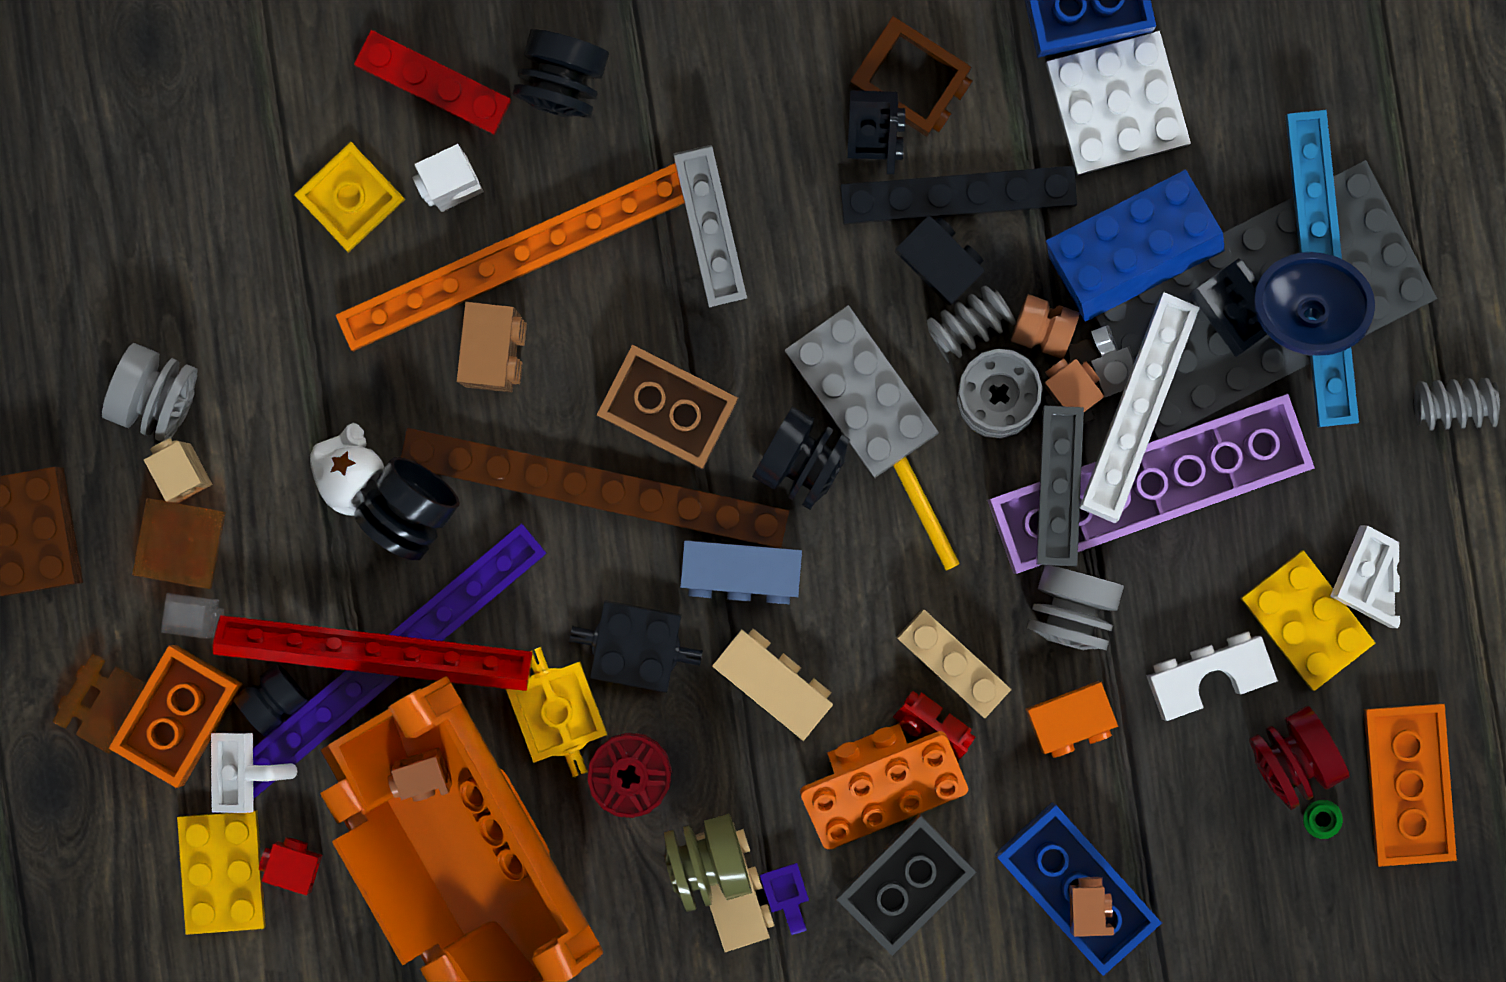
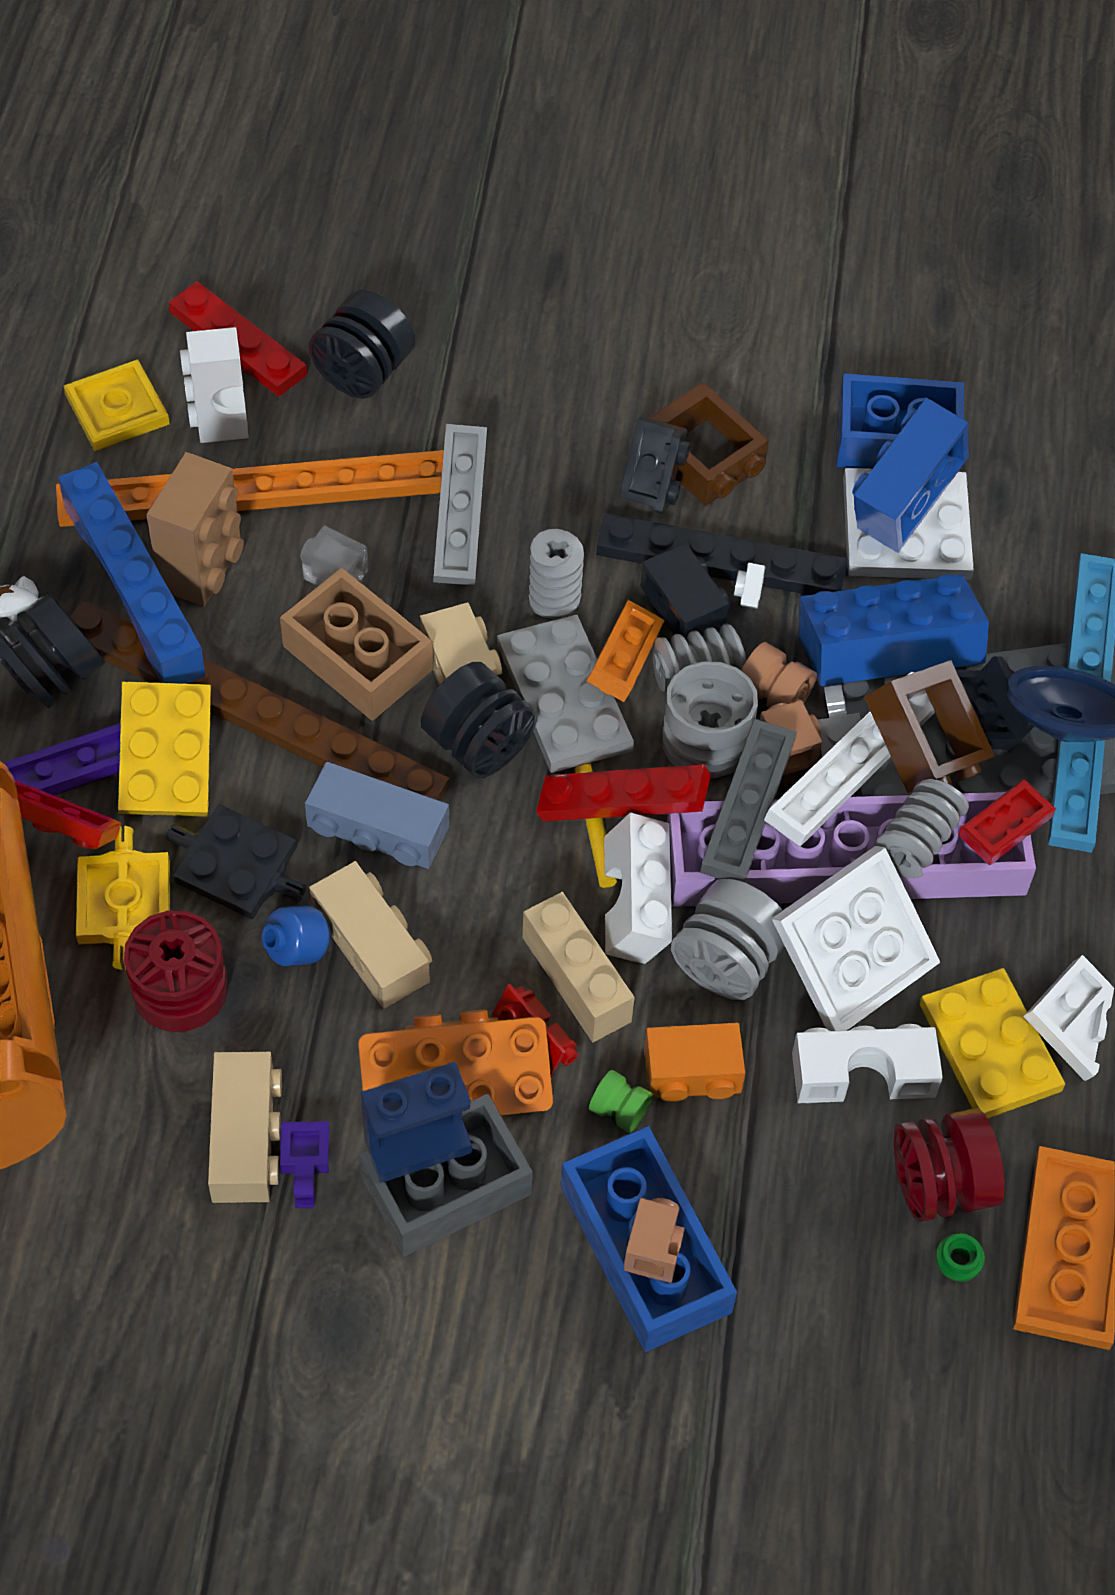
camera: 15 degrees right, 30 degrees down
olive wheel [664,813,752,912] -> none
none -> blue arch [58,462,205,684]
none -> yellow plate [118,682,211,816]
none -> blue head [262,905,331,967]
none -> clear brick [300,526,368,586]
none -> dark blue panel [361,1061,472,1183]
none -> tan brick [420,602,502,686]
none -> light grey piece [529,529,584,619]
none -> red plate [536,764,711,821]
none -> orange plate [586,600,665,702]
none -> bright green wheel [589,1070,653,1134]
none -> white arch [604,813,672,964]
none -> white plate [734,563,766,609]
none -> white plate [772,846,940,1031]
none -> blue brick [852,398,969,553]
none -> reddish brown window [864,660,995,793]
none -> light grey piece [876,779,969,878]
none -> red plate [958,779,1056,865]

